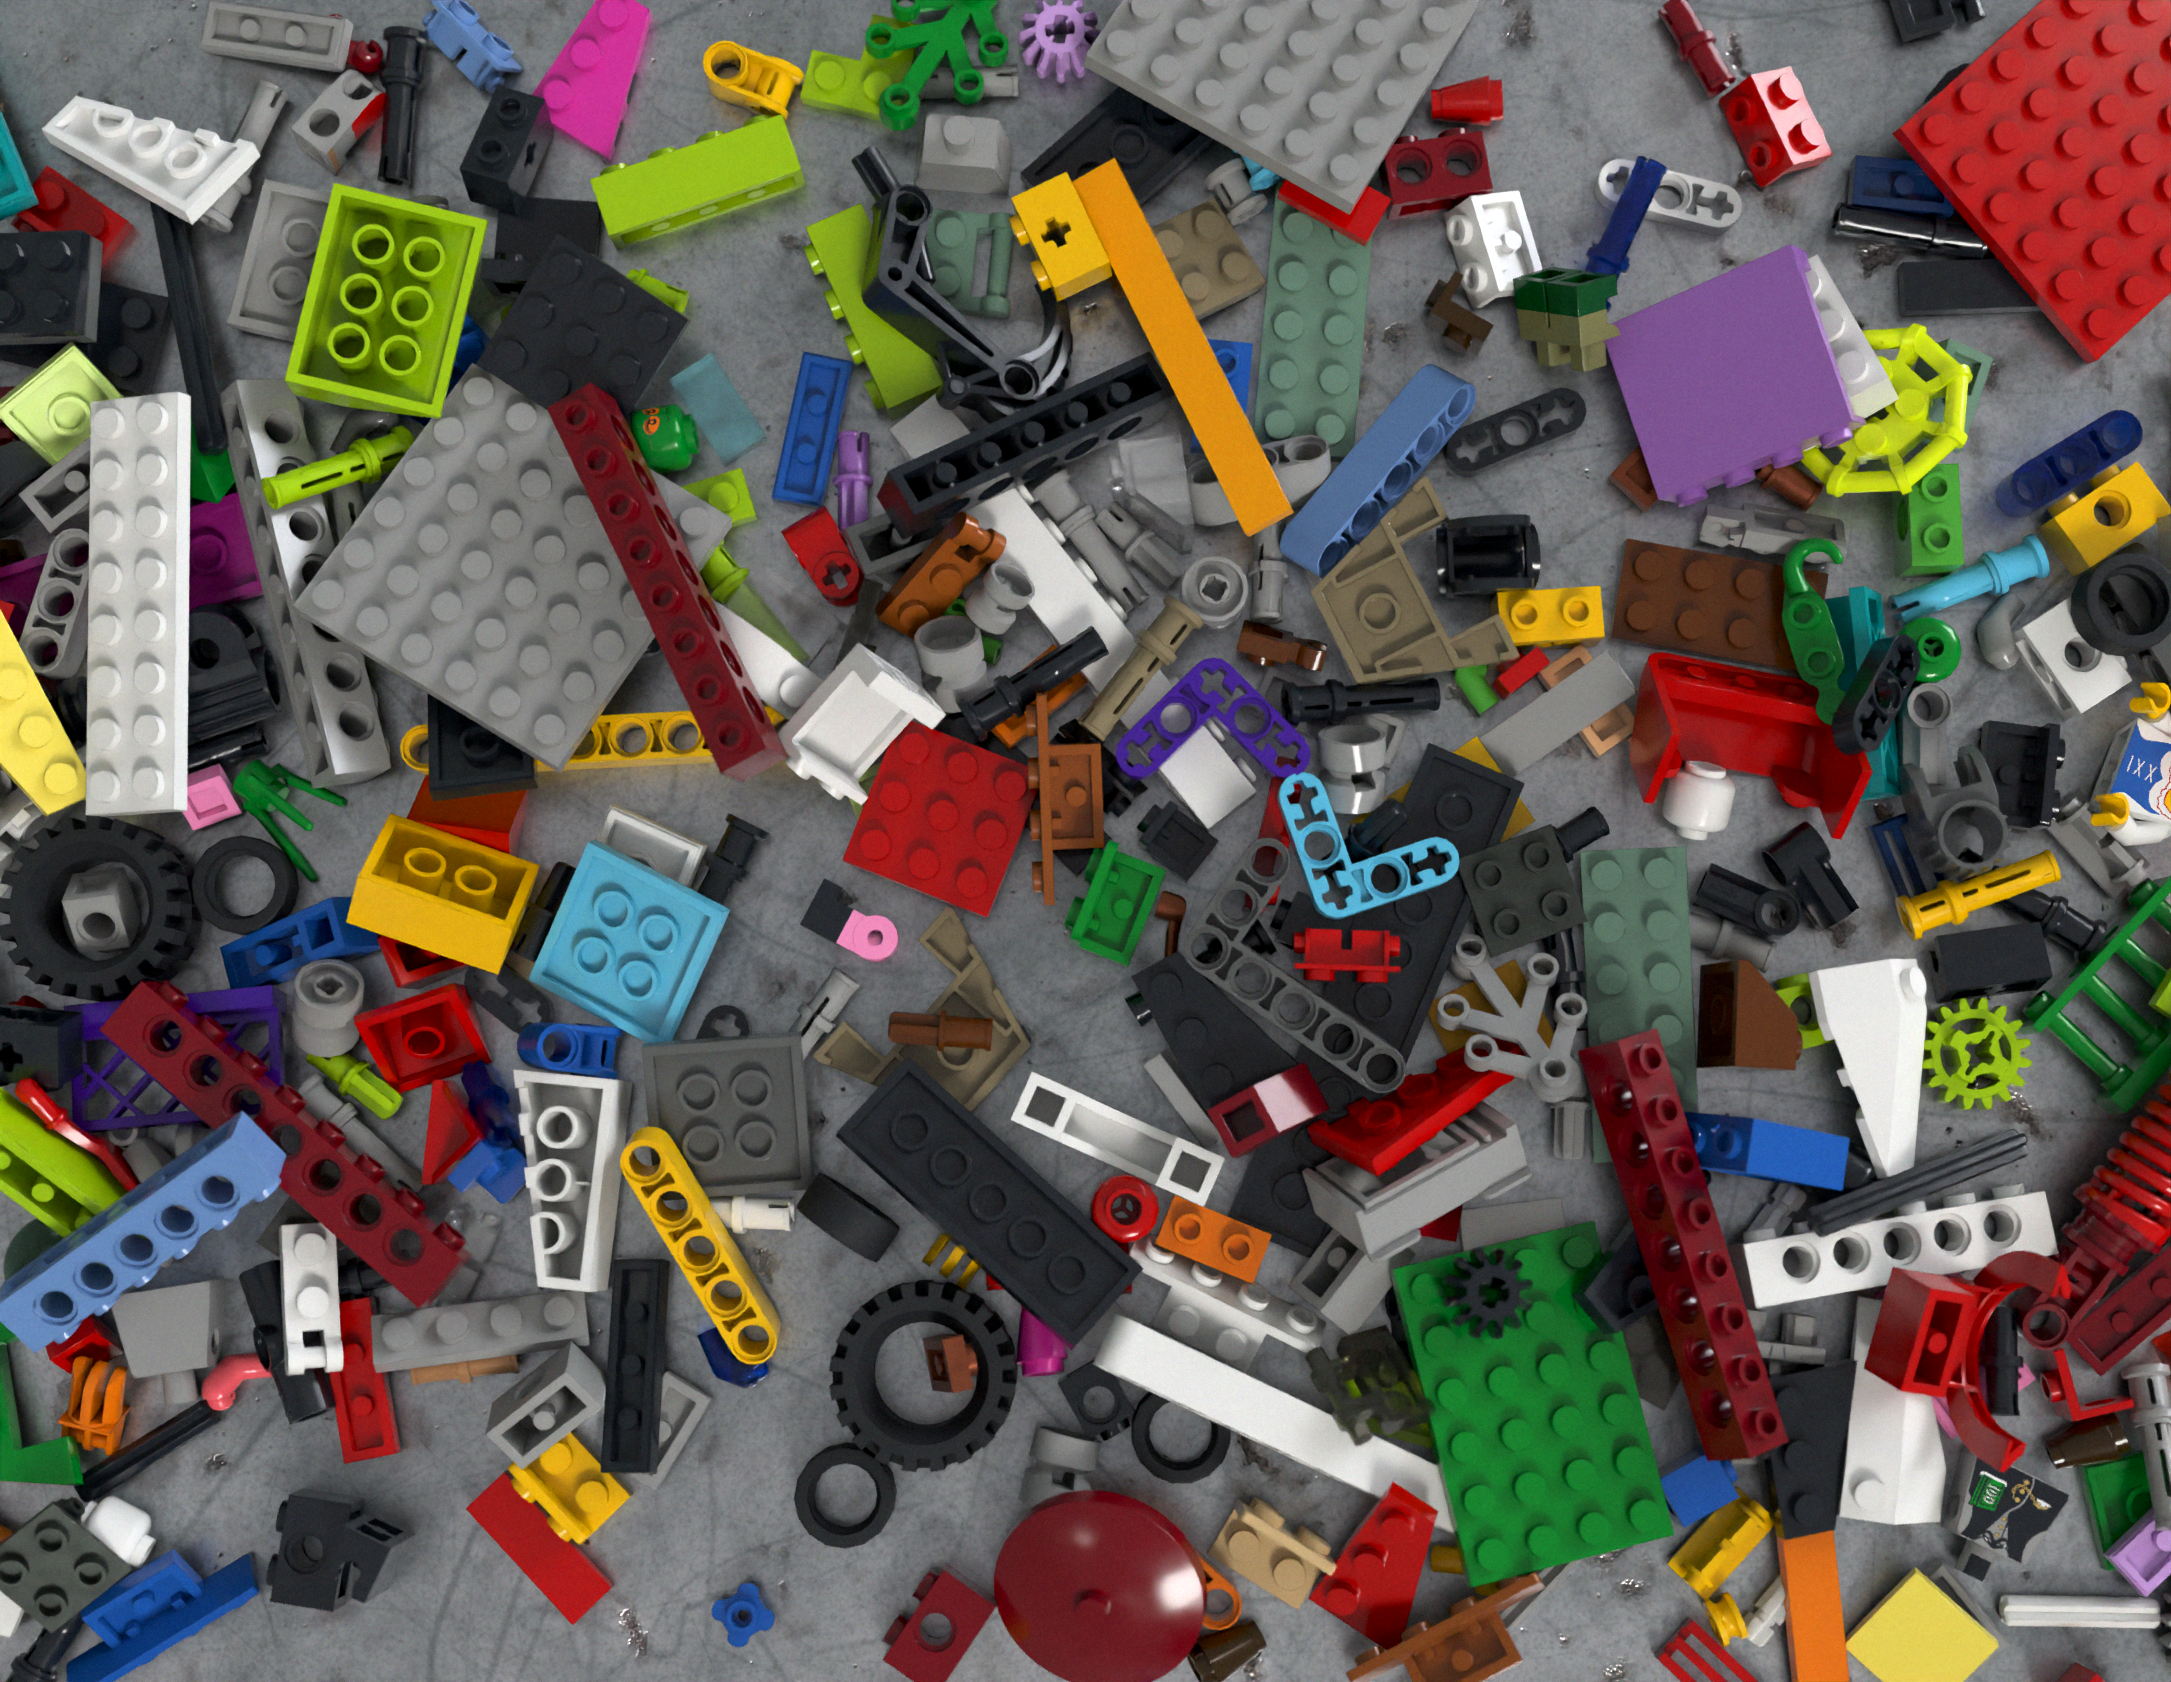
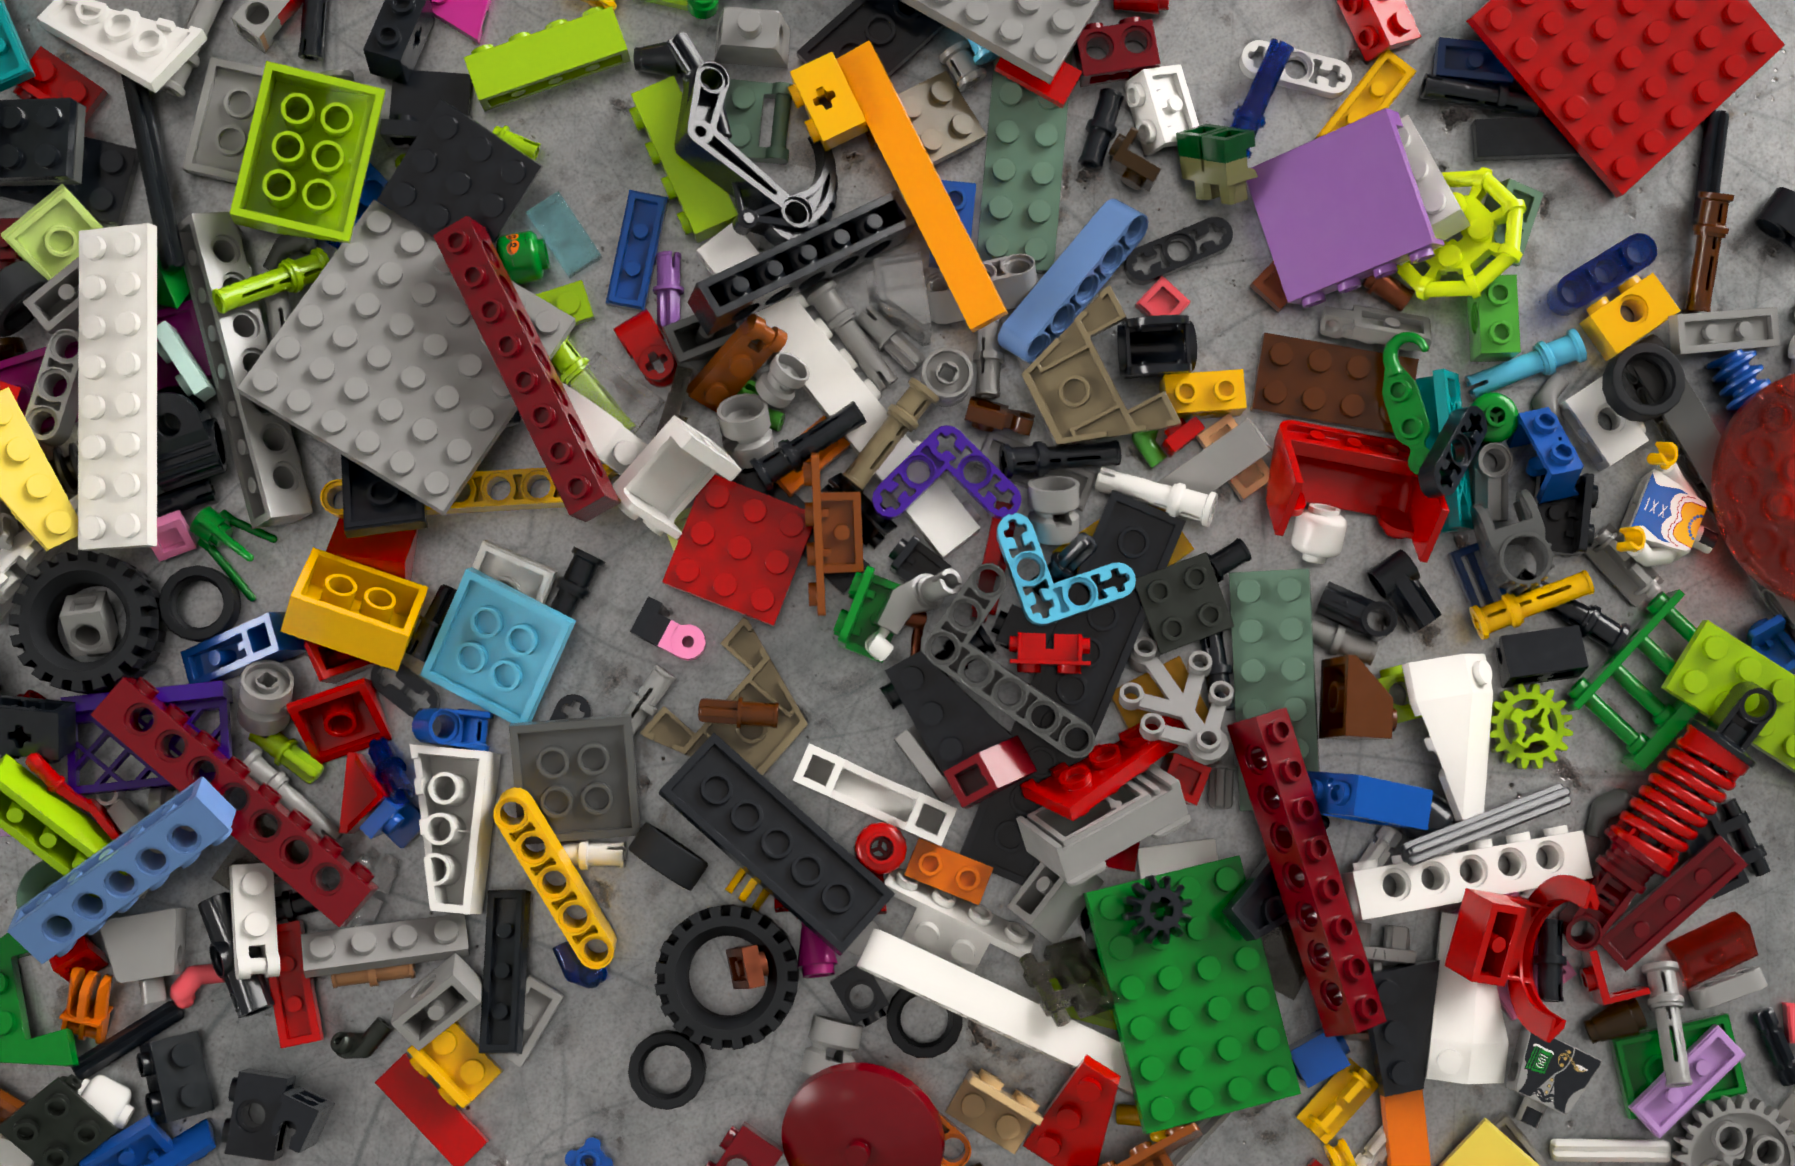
camera: 10 degrees left, 0 degrees up
none -> black bracket [136,1030,215,1124]
none -> light aqua plate [157,321,217,402]
none -> pearl dark grey arm [330,1017,393,1059]
none -> black cone [633,41,685,78]
none -> light grey arm [865,568,962,661]
none -> black pin [1078,88,1124,170]
none -> white pin [1095,467,1218,527]
none -> coral tile [1135,276,1191,316]
none -> red brick [1160,753,1212,806]
none -> yellow tile [1315,50,1417,139]
none -> blue window [1506,407,1584,504]
none -> dark grey arm [1585,788,1635,839]

